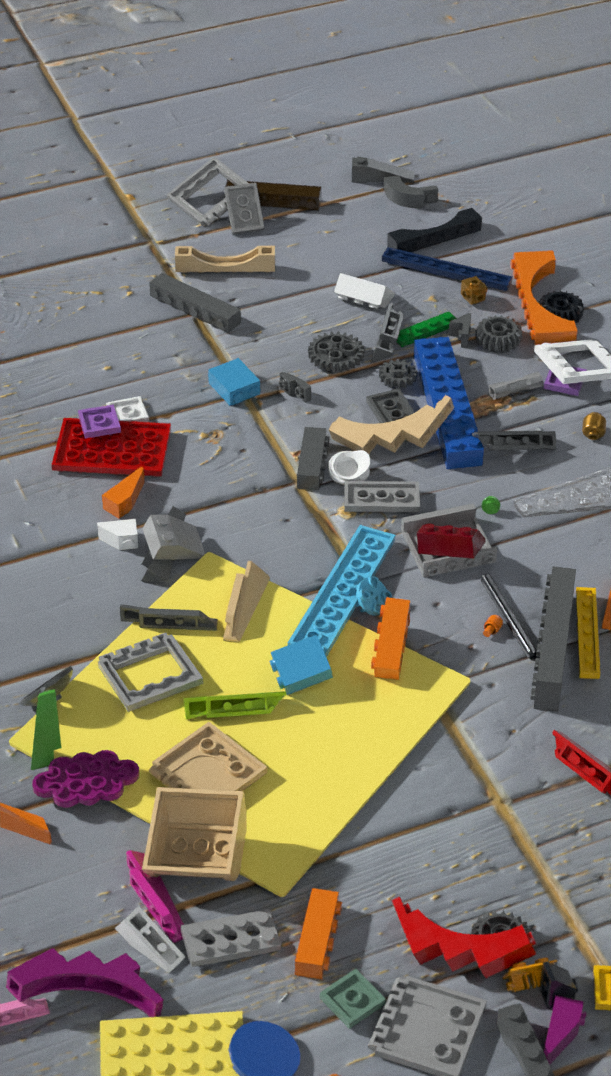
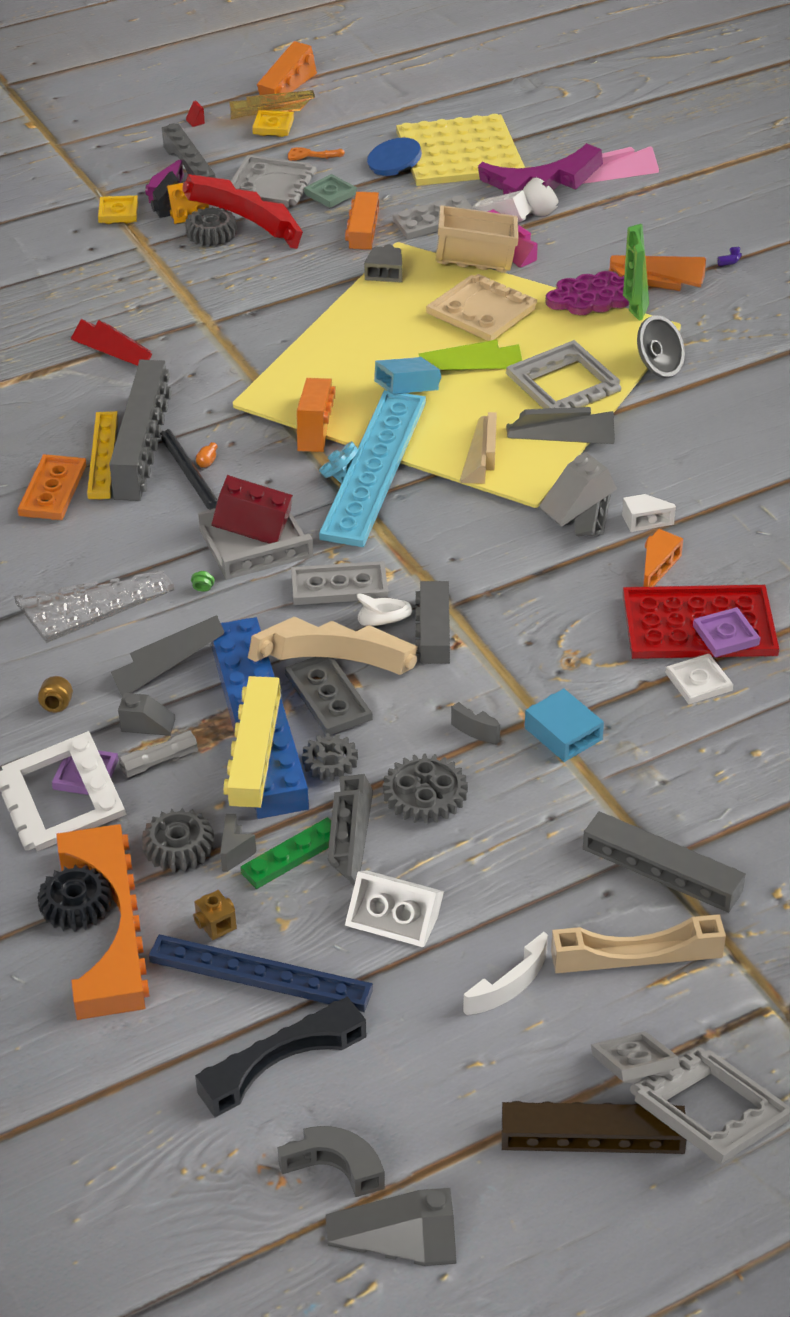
camera: 175 degrees right, 0 degrees up
none -> dark grey slope [118,693,175,736]
none -> light yellow brick [223,676,281,808]
none -> dark grey torso [364,244,402,282]
none -> white slope [463,932,548,1015]
none -> white cylinder [523,177,559,217]

